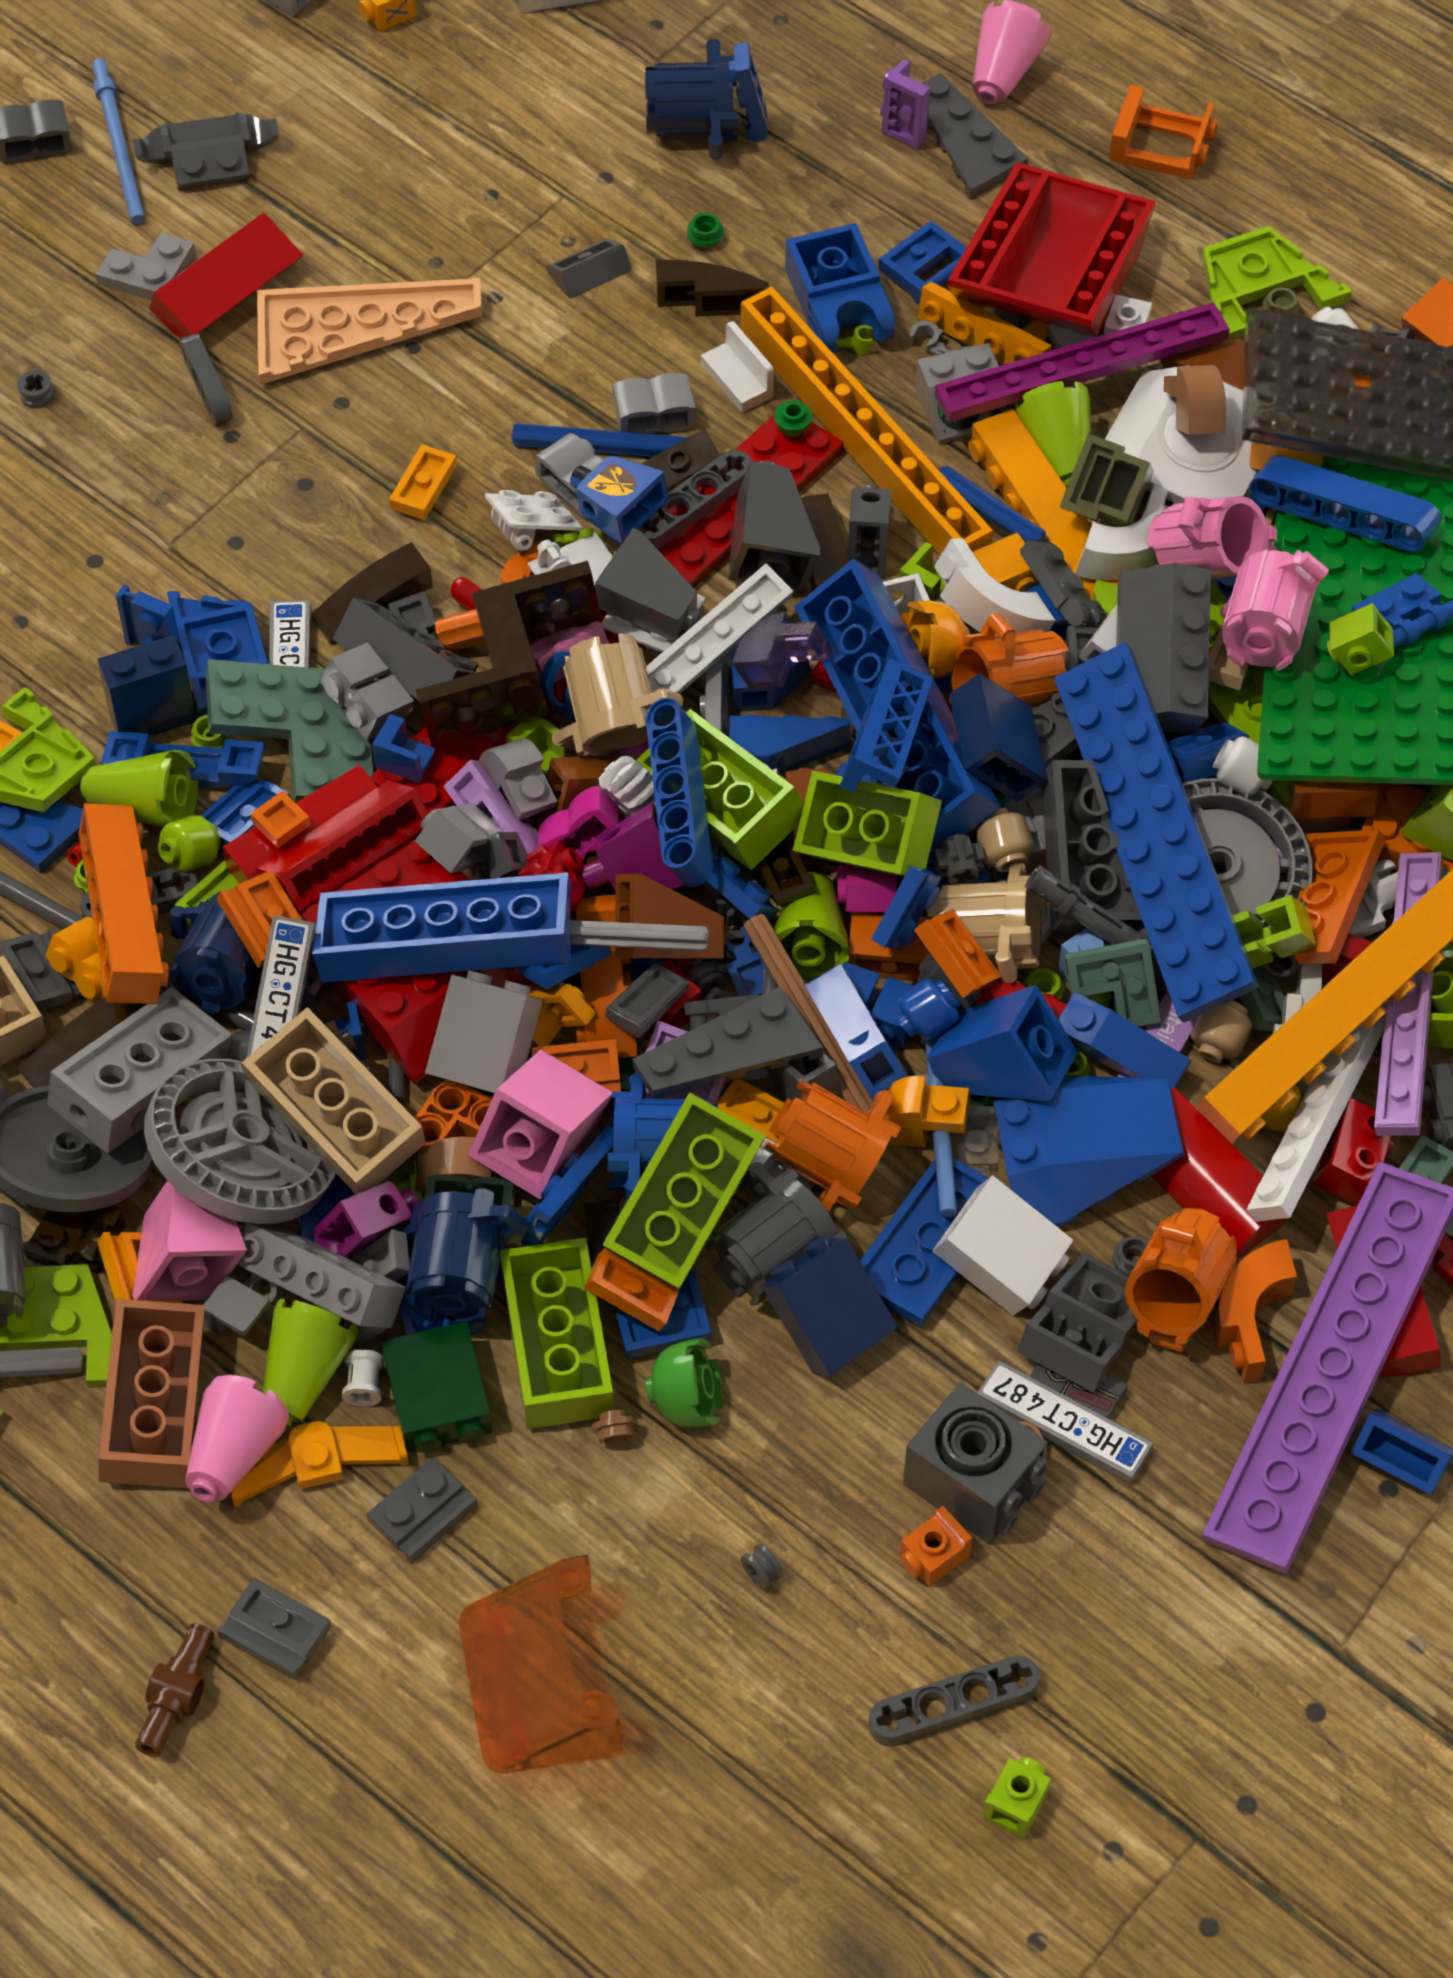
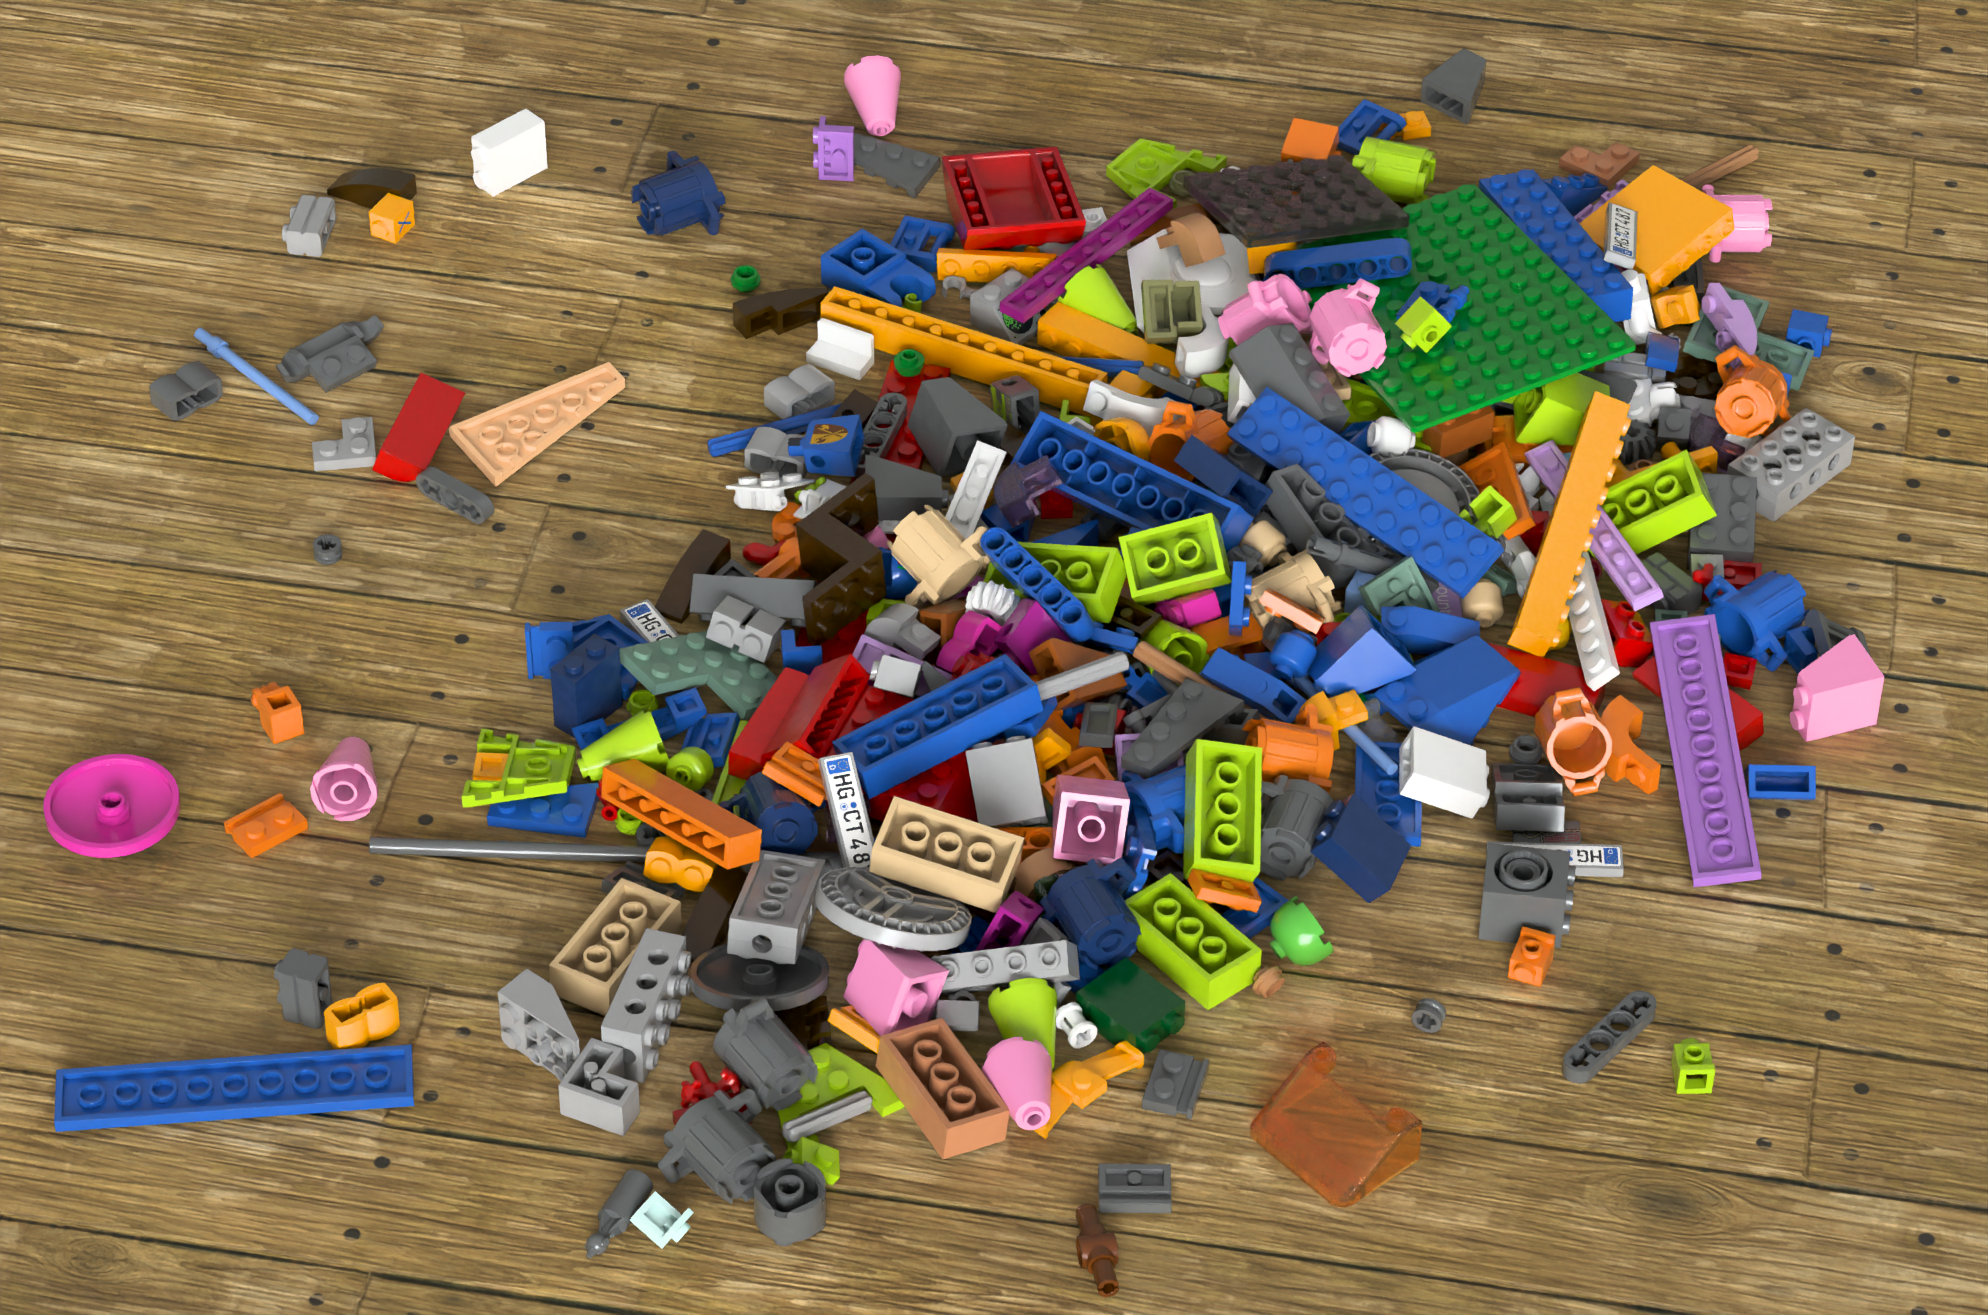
camera: 30 degrees left, 15 degrees down
orange plate [251,790,310,848] -> none
light orange plate [389,444,457,520] -> none
dark grey slope [546,238,631,298] -> none
blue plate [729,42,768,141] -> none
blue fence [839,658,933,793] -> none
orange panel [1109,84,1218,180] -> none

